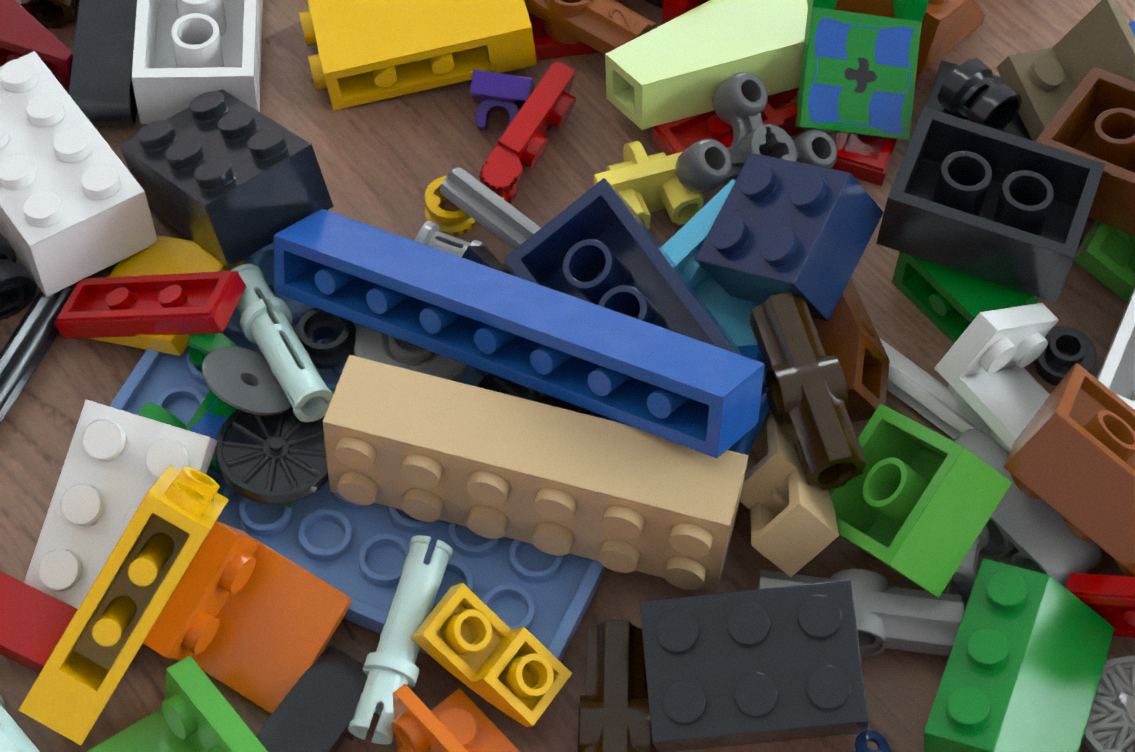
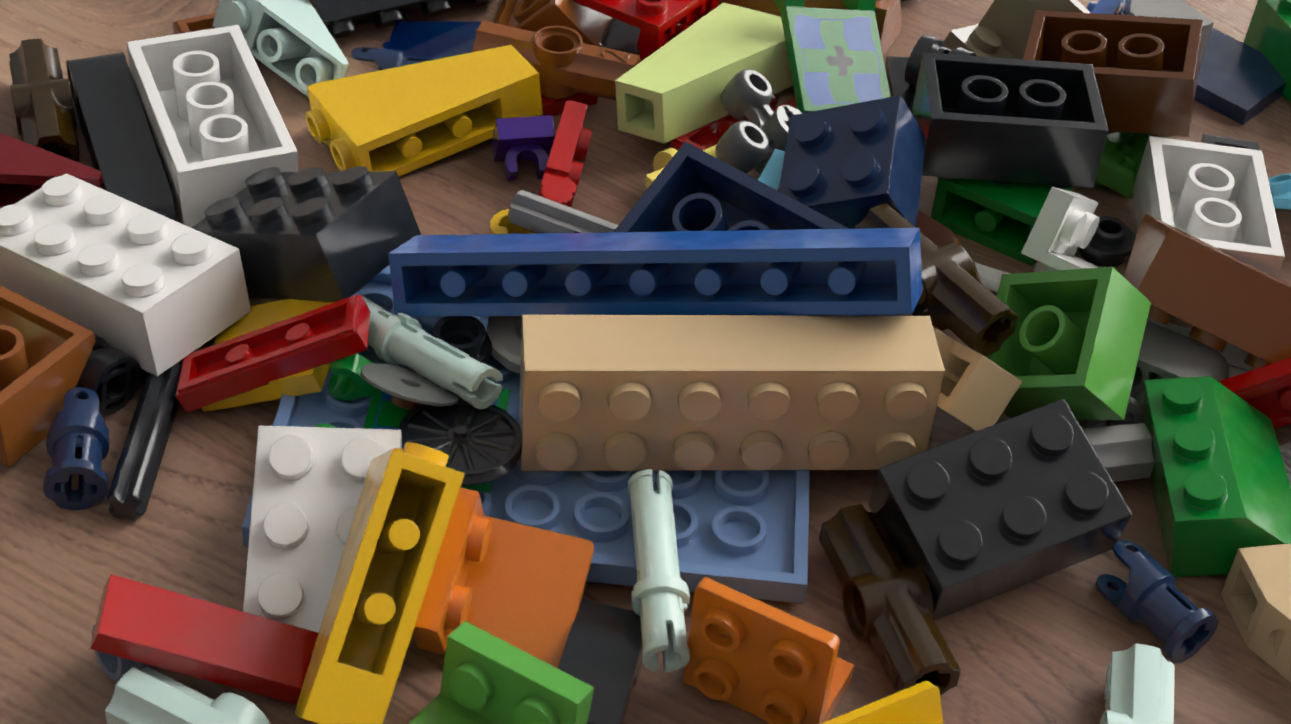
camera: 20 degrees left, 15 degrees down
yellow slope [411,583,572,727] -> none

